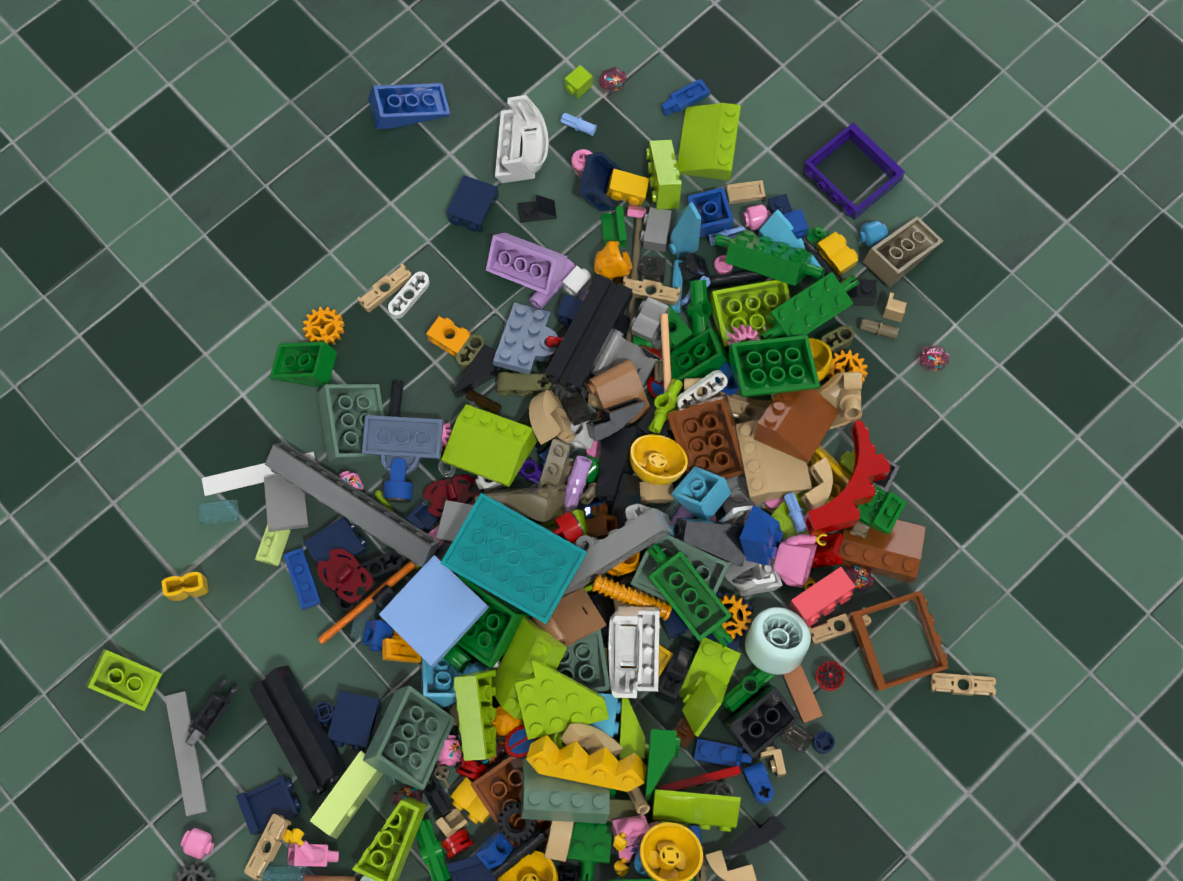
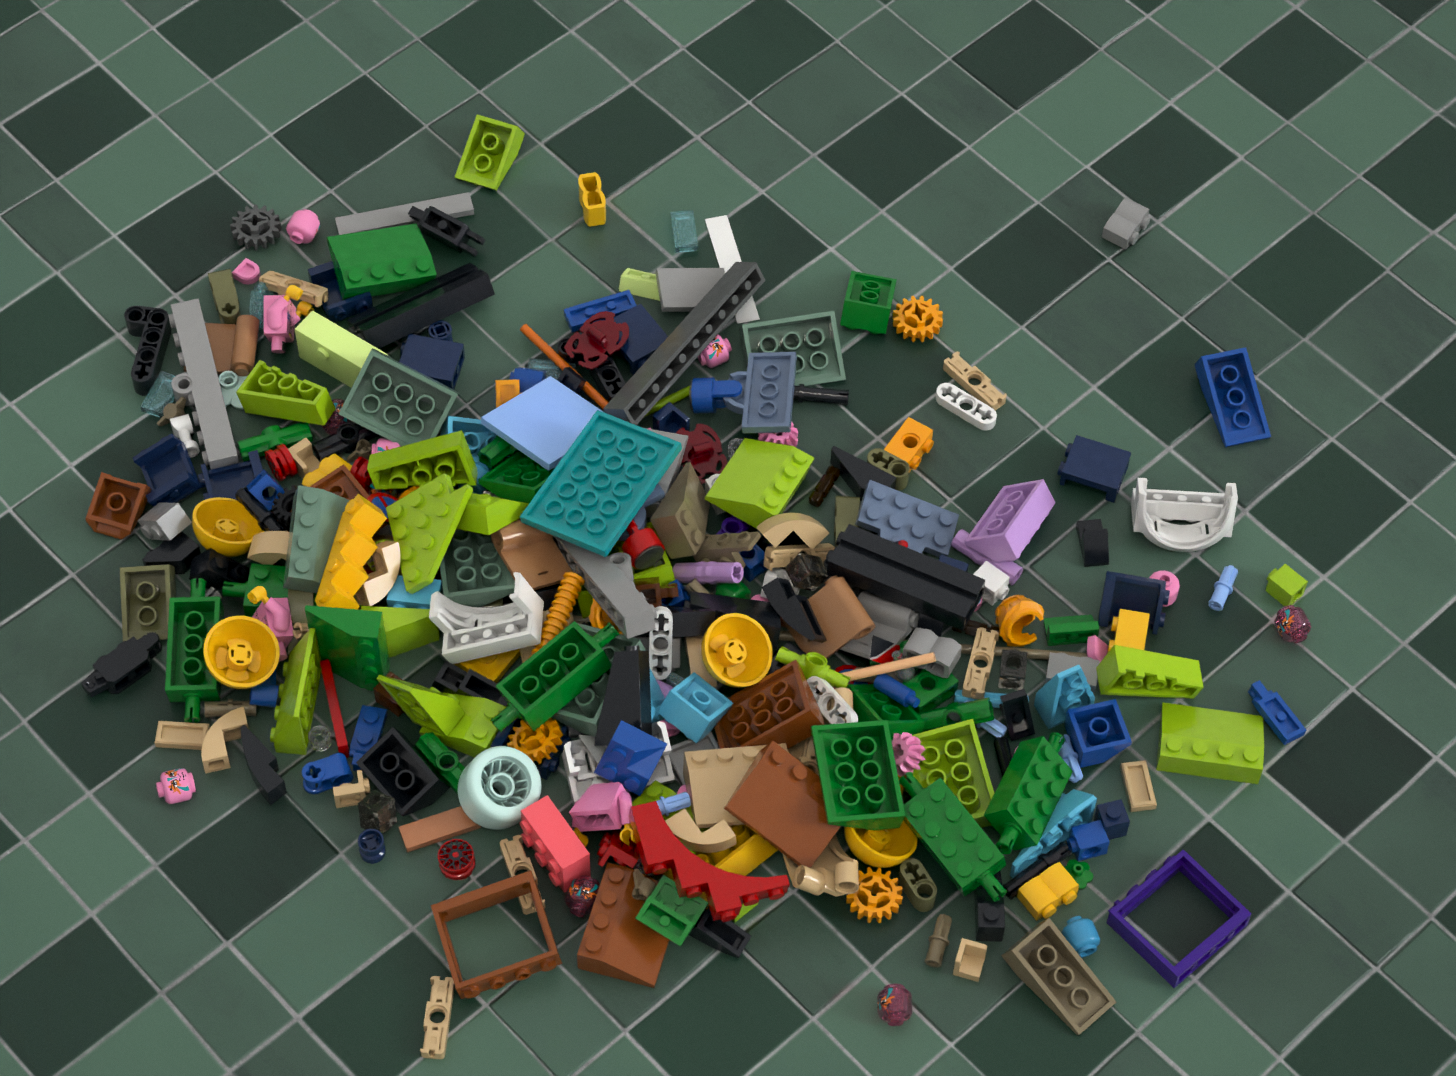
camera: 85 degrees right, 15 degrees down
bright pink head [743,205,771,231] -> none
none -> green slope [327,223,437,300]
none -> blue cylinder [873,673,920,708]
none -> light grey brick [1102,197,1151,250]

